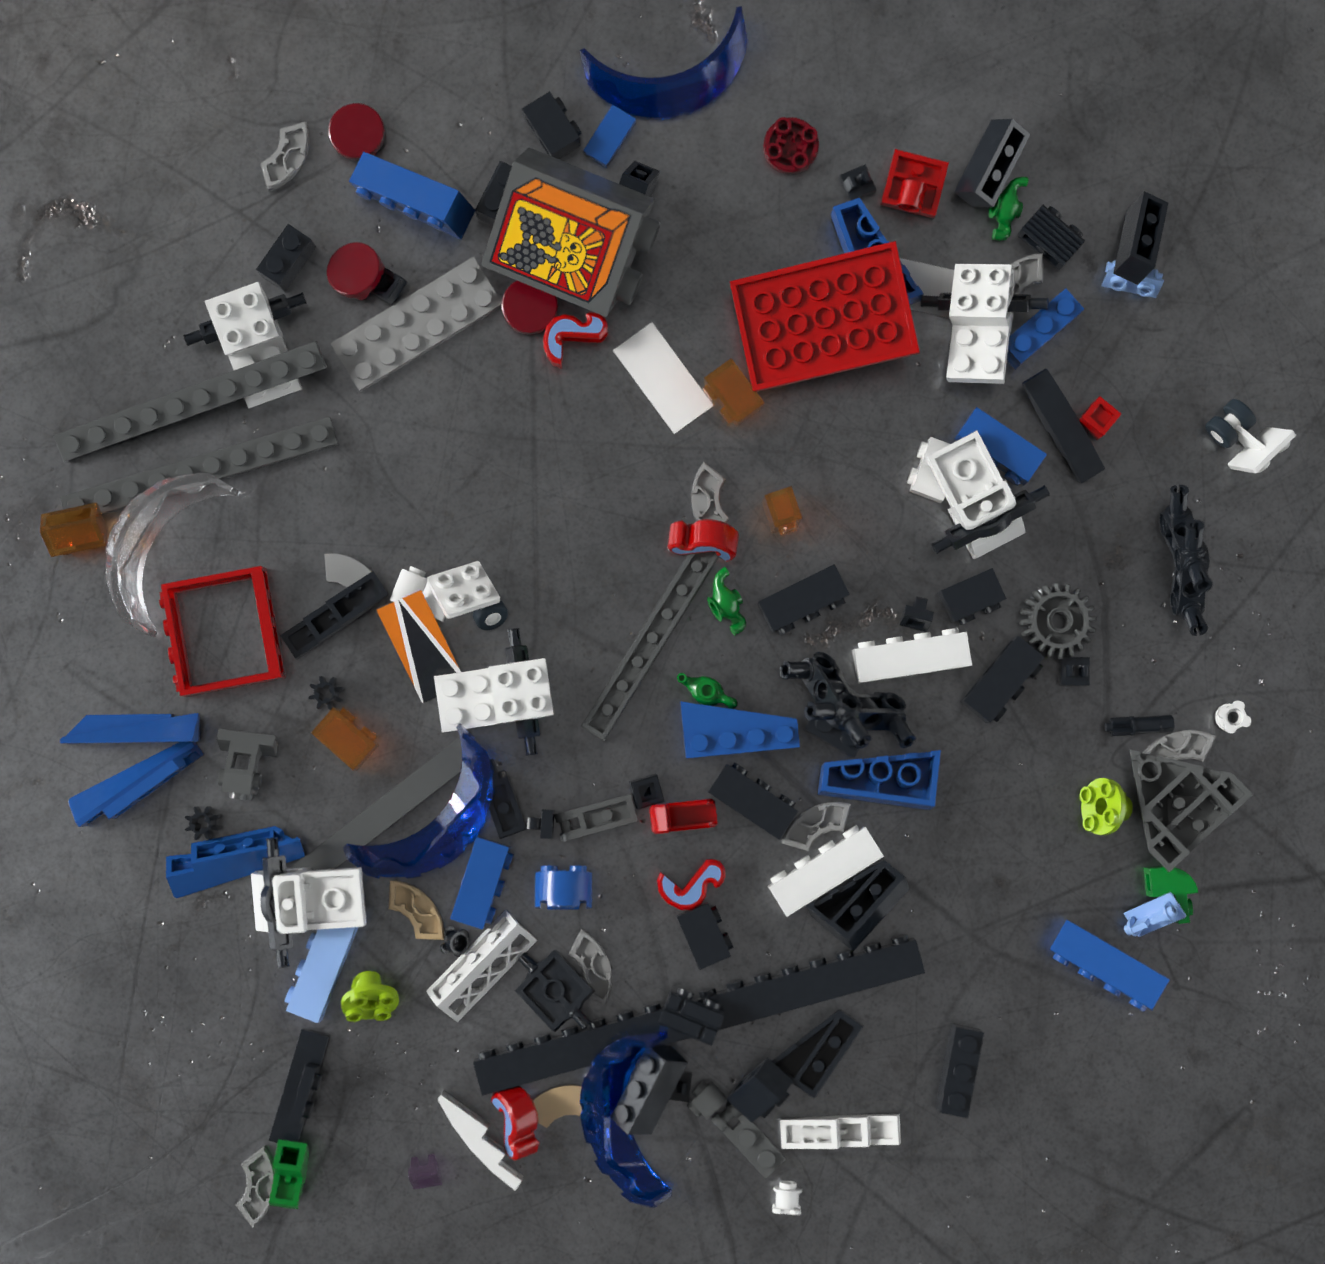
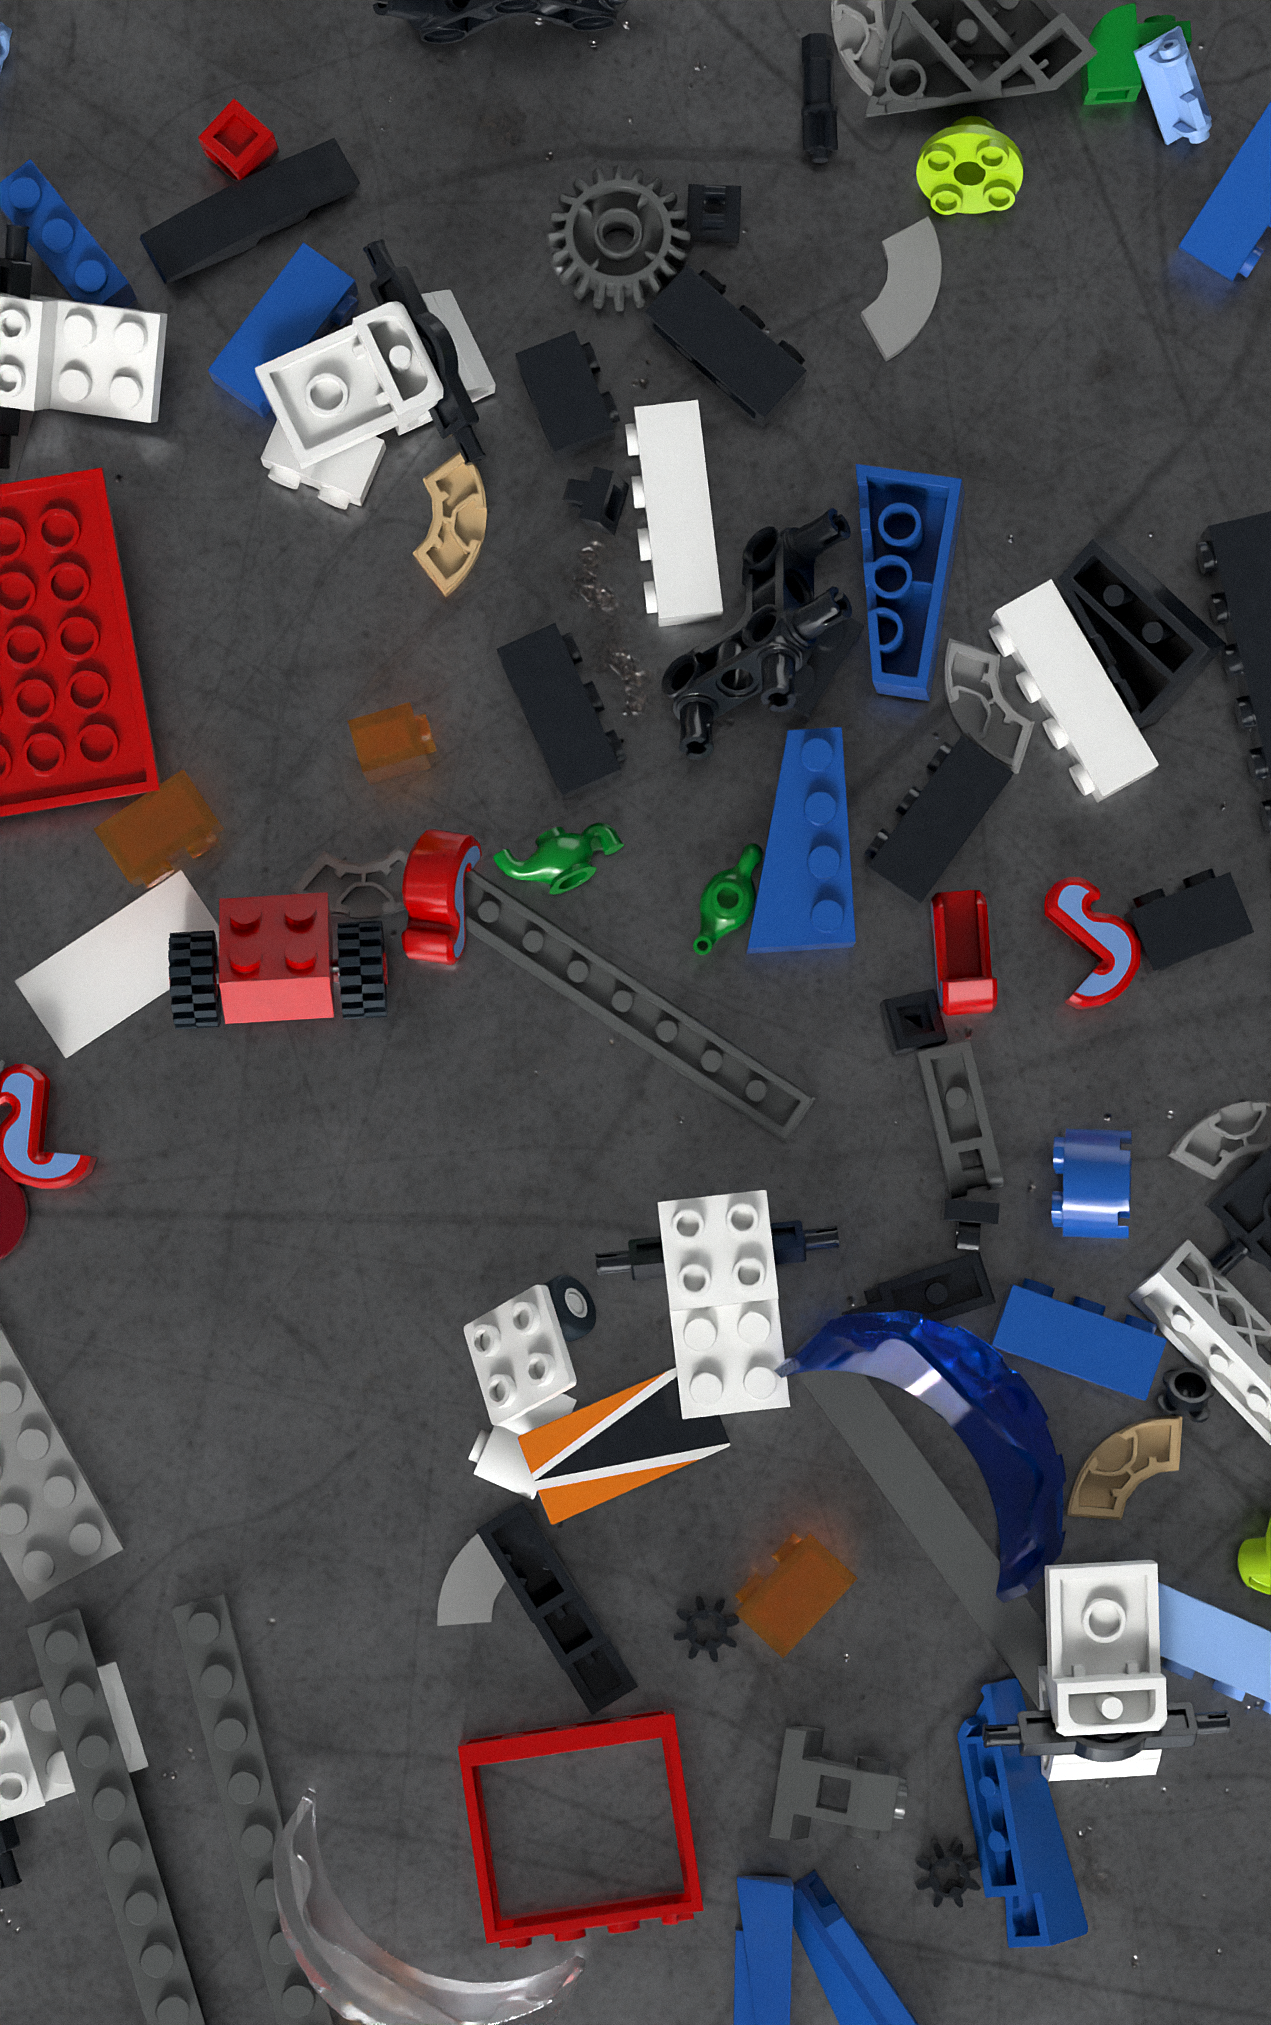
camera: 85 degrees left, 0 degrees up
none -> red brick [168,892,388,1030]
none -> tan tile [413,451,487,598]
none -> light grey tile [860,216,942,362]

